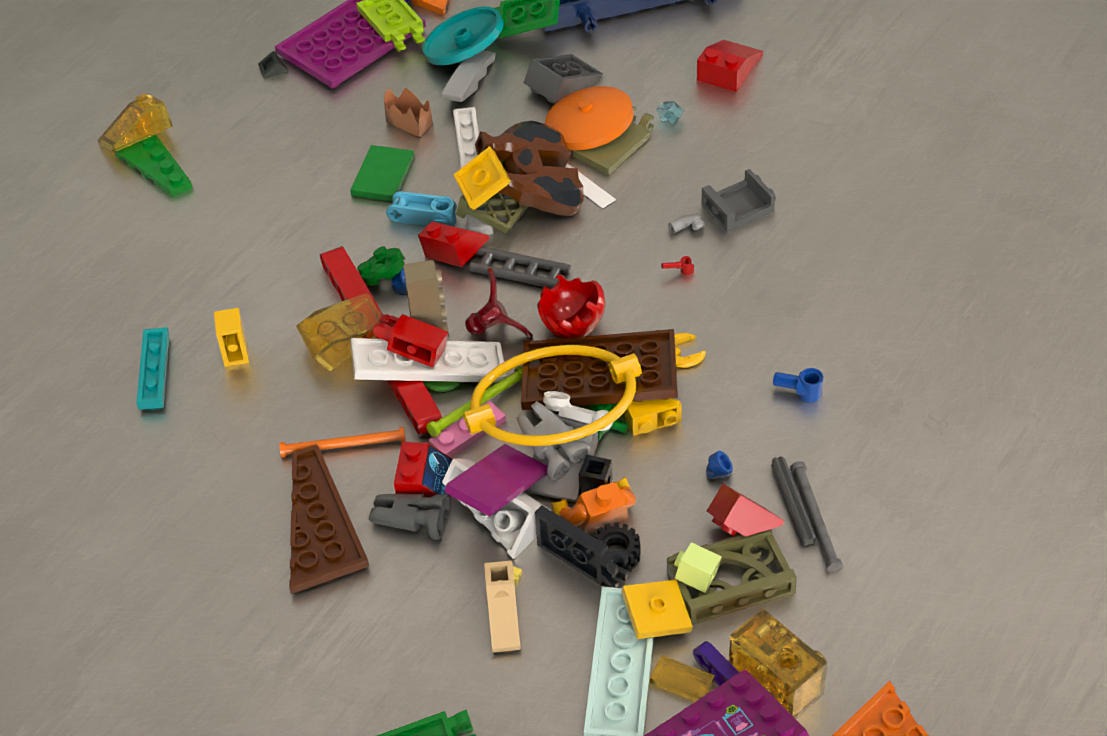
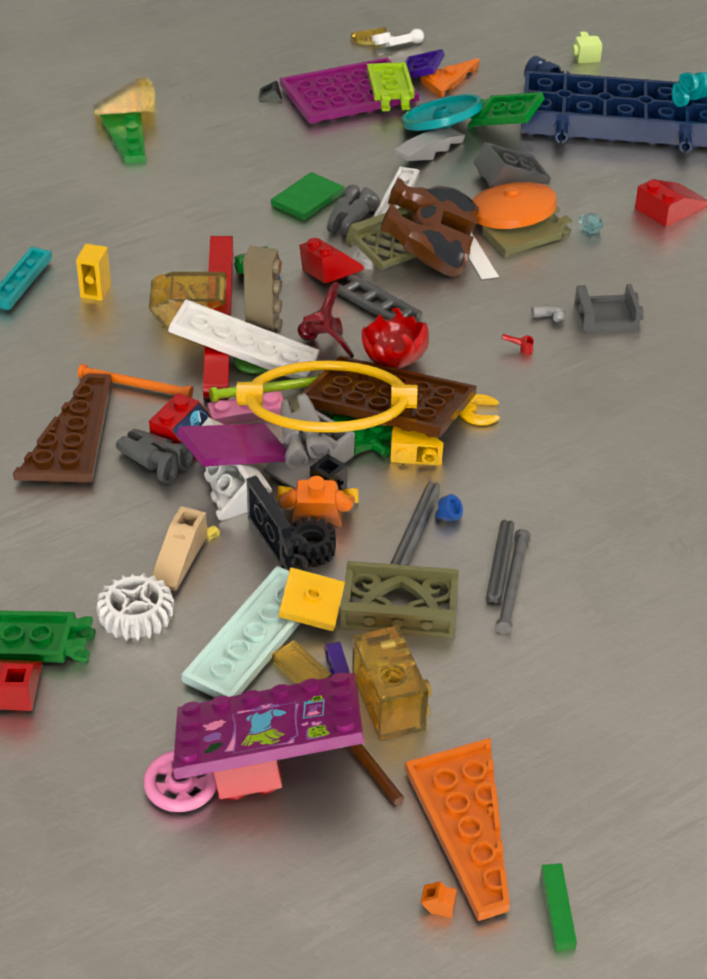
camera: 20 degrees right, 5 degrees down
red hinge [372,314,448,368] -> none
nougat piece [384,88,433,137] -> none
medium azure piece [386,191,457,226] -> none
yellow plate [453,146,511,210] -> none
white piece [543,391,613,431] -> none
yellowish green brick [674,542,722,593] -> none
slope [707,484,785,537] -> none
blue axle [773,368,824,402] -> none
none -> white gear [96,572,174,641]
none -> dark grey piece [327,185,380,236]
none -> flat silver axle [390,481,440,565]

